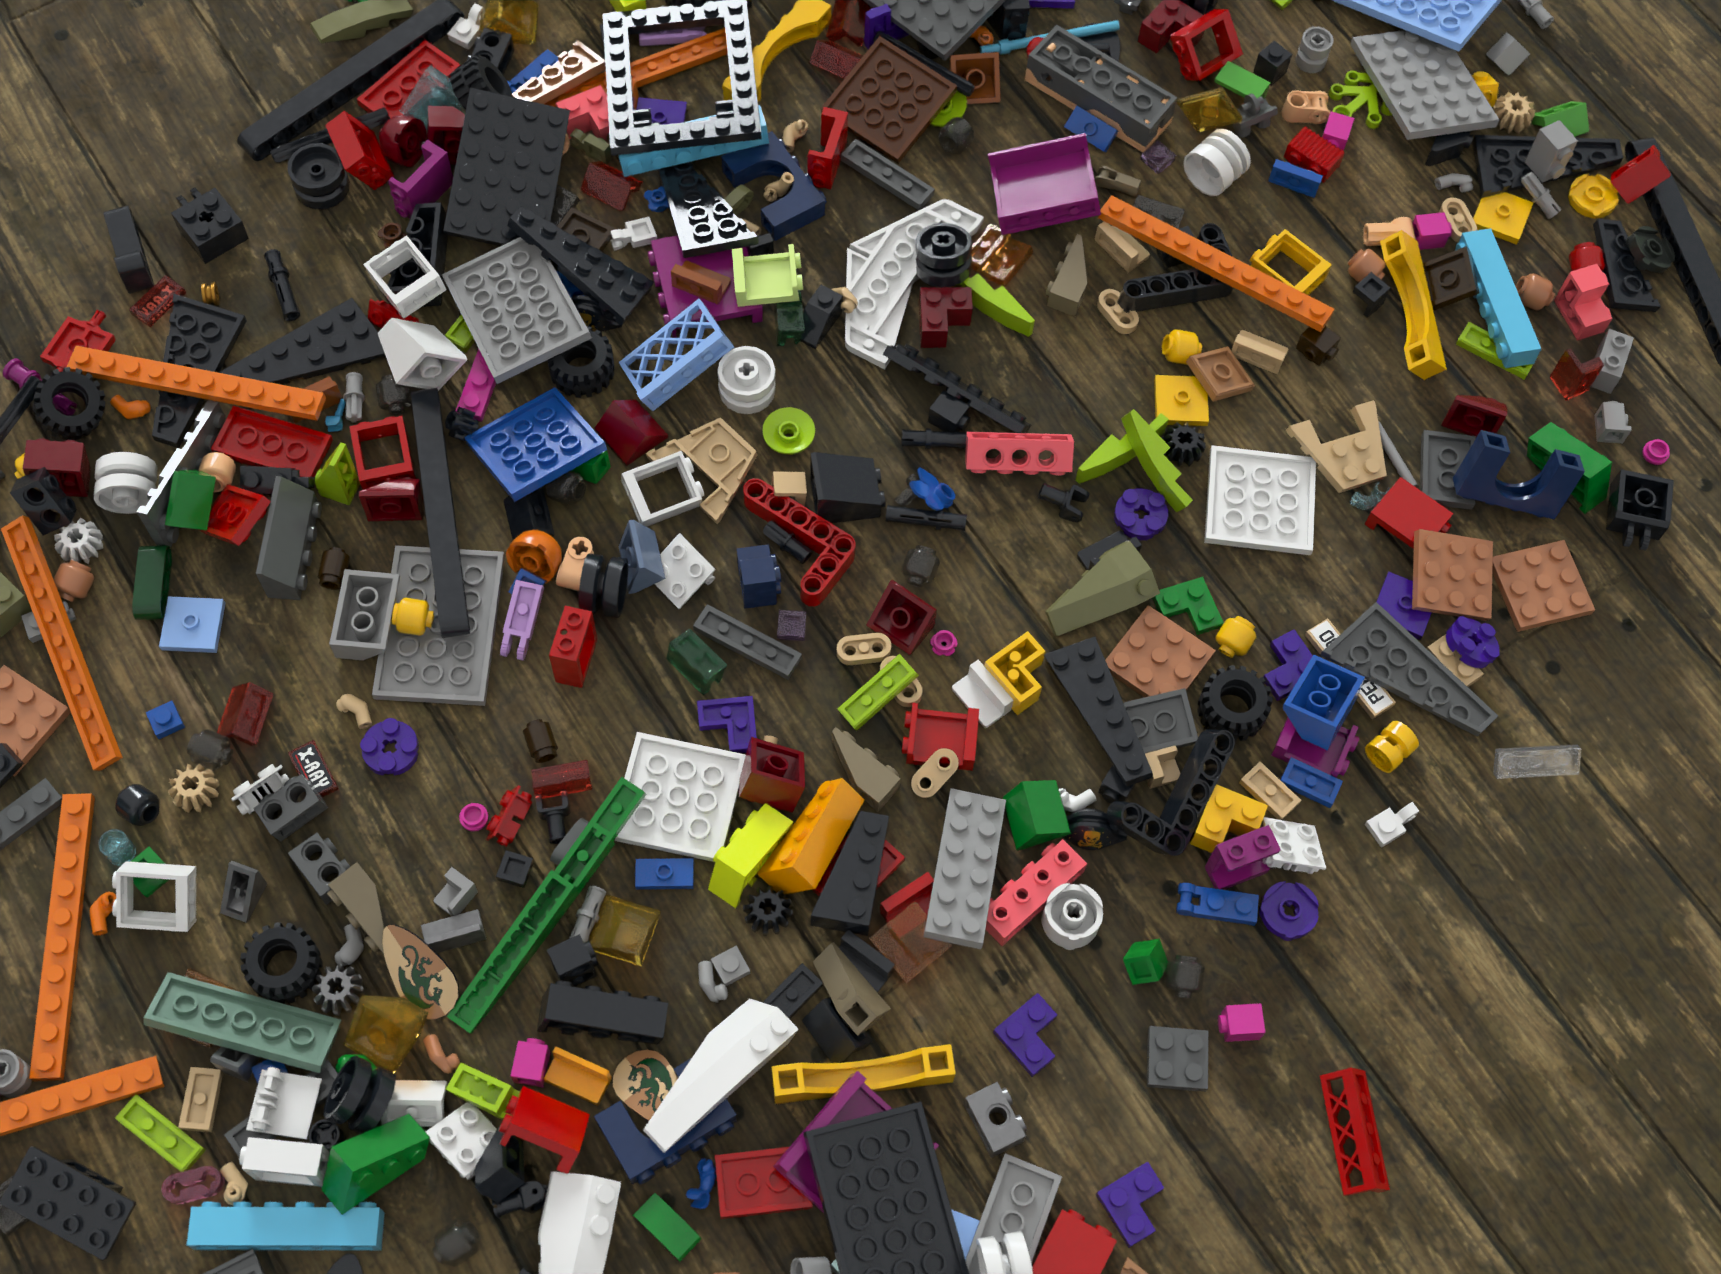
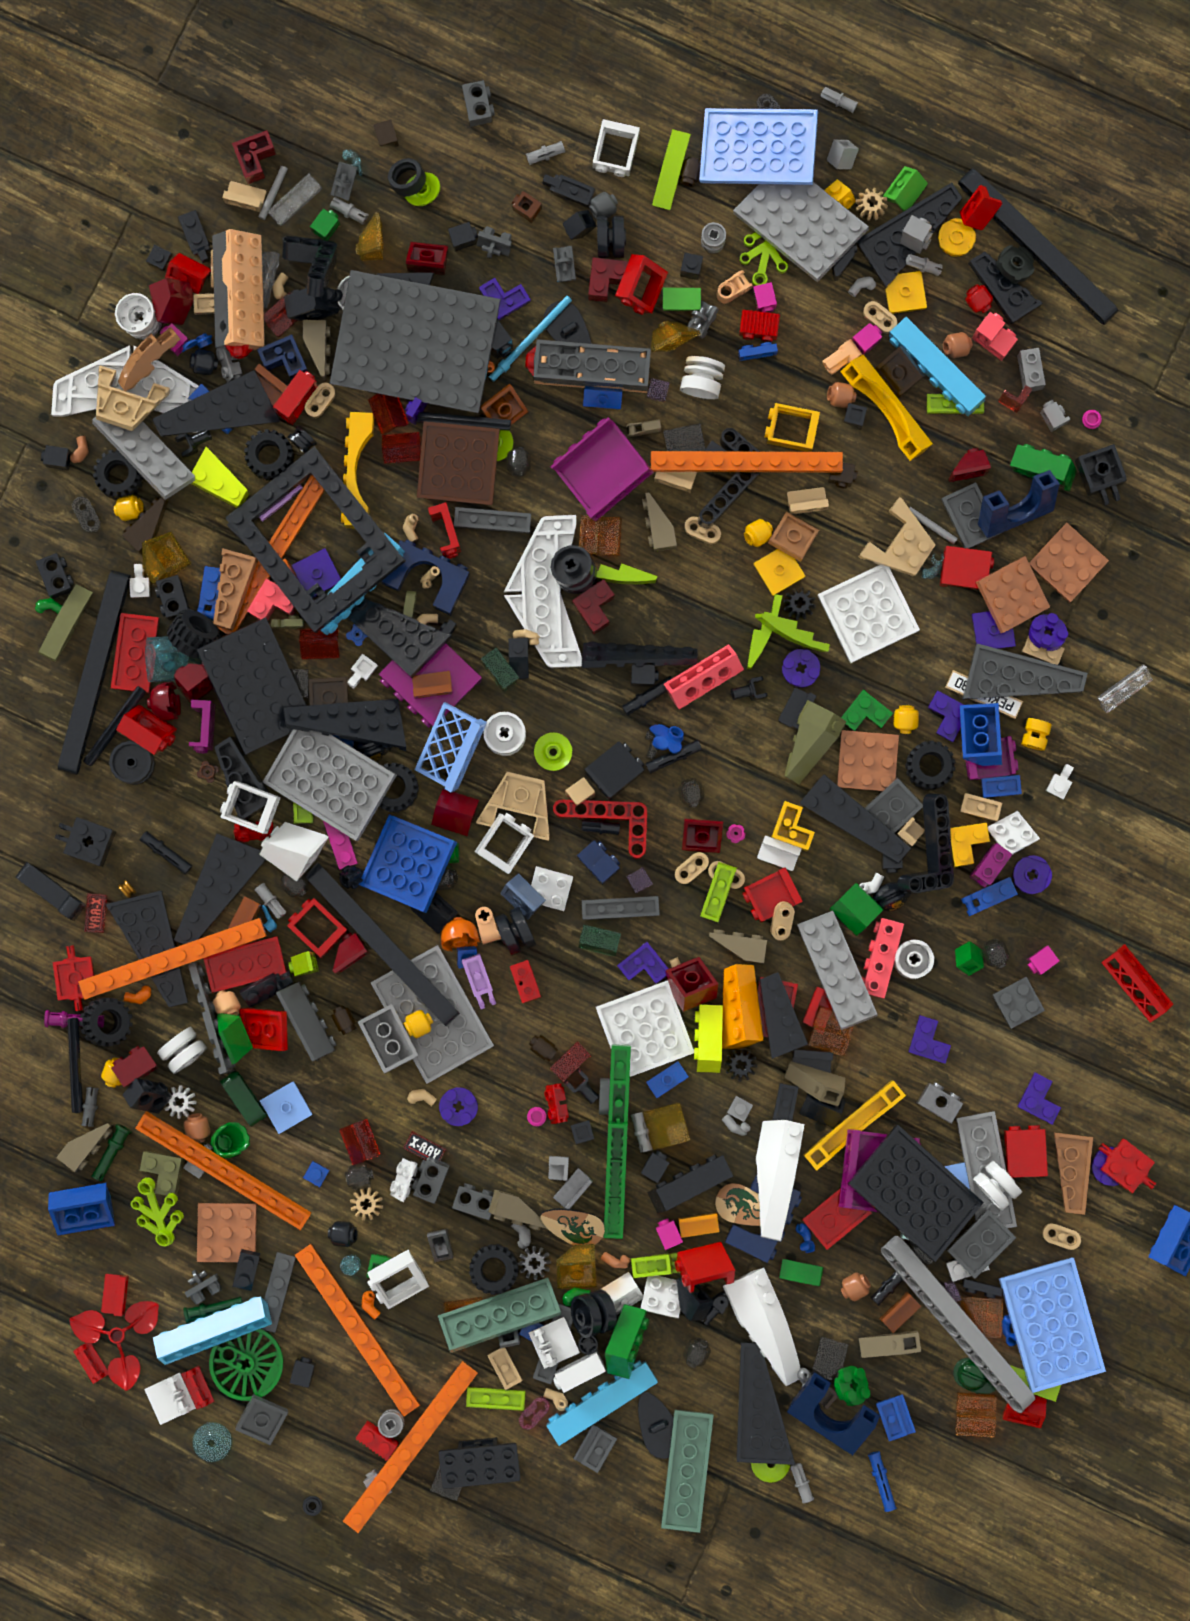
camera: 25 degrees left, 20 degrees up
yellowish green panel [732,244,803,307] -> none
none -> green hair [210,1122,250,1158]

